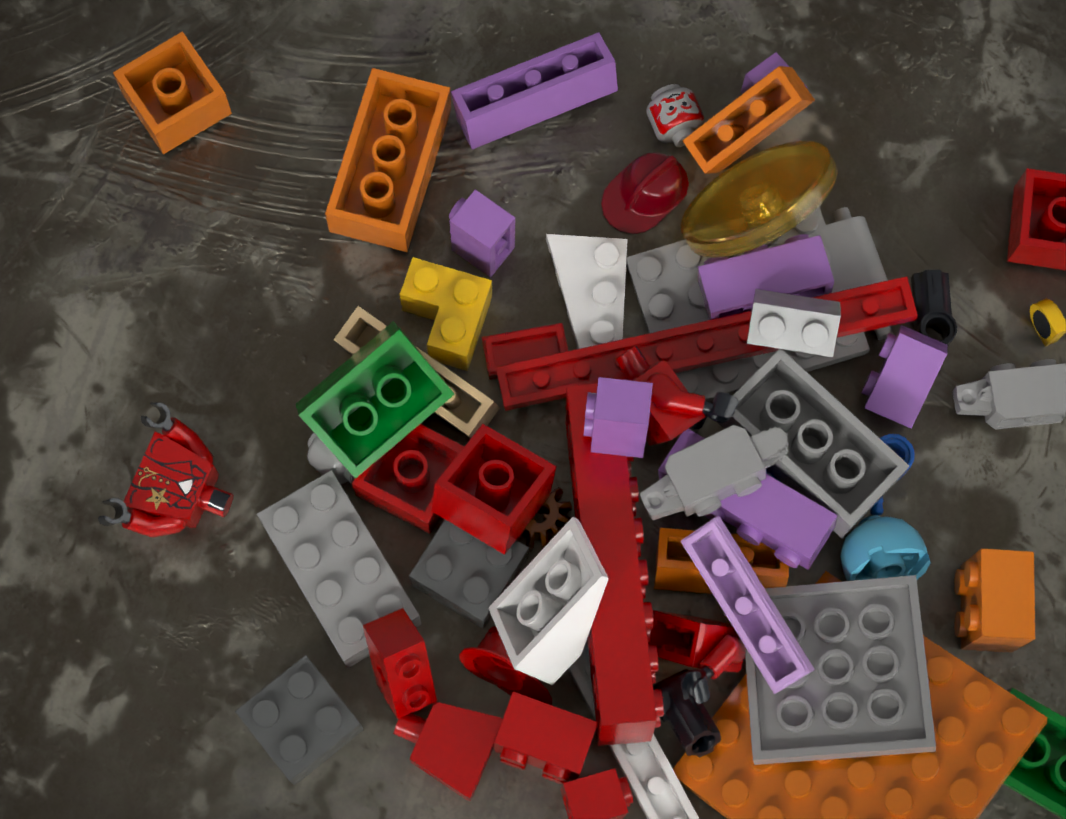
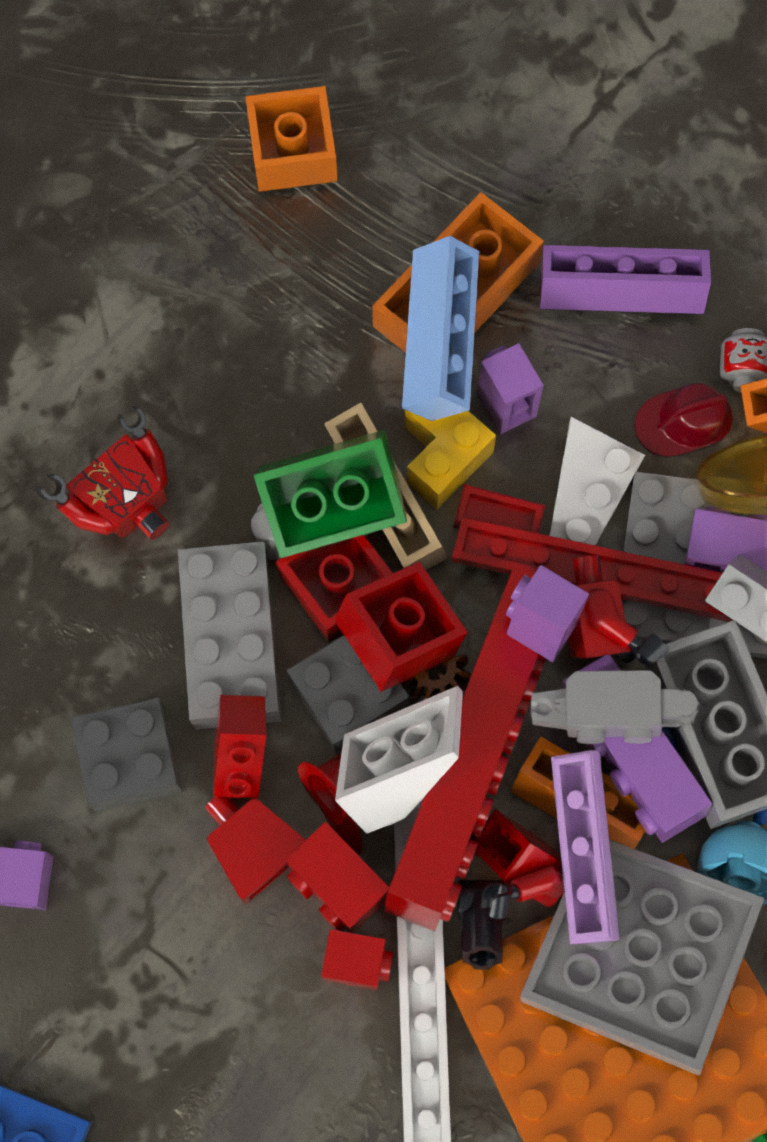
camera: 30 degrees right, 0 degrees up
none -> light blue brick [402,236,479,421]

